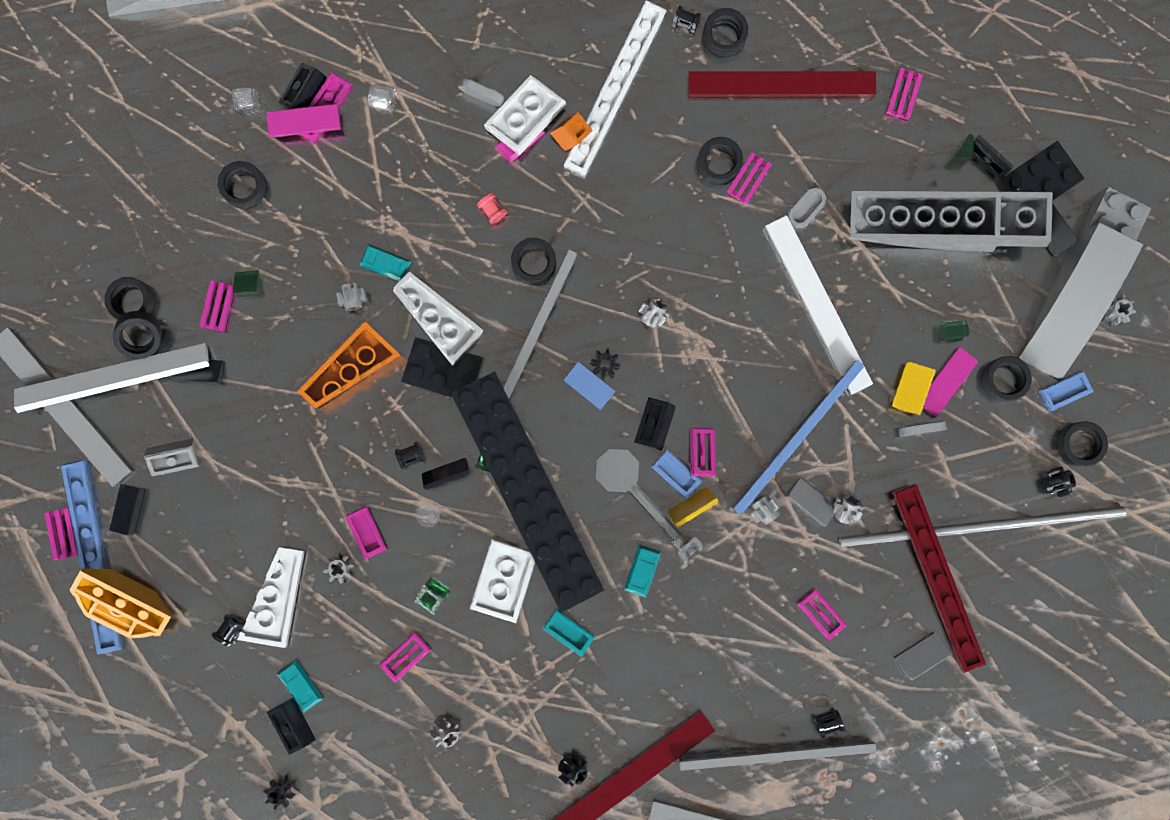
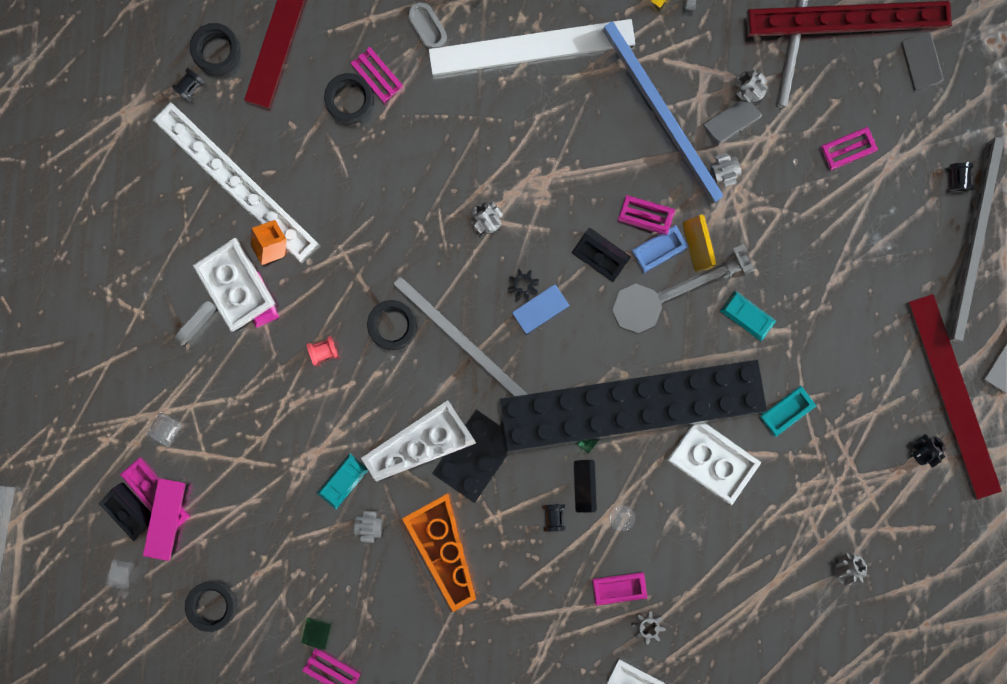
camera: 65 degrees left, 0 degrees up
dark pink tile [379,631,431,683] -> none
clear green slope [414,577,450,615] -> none

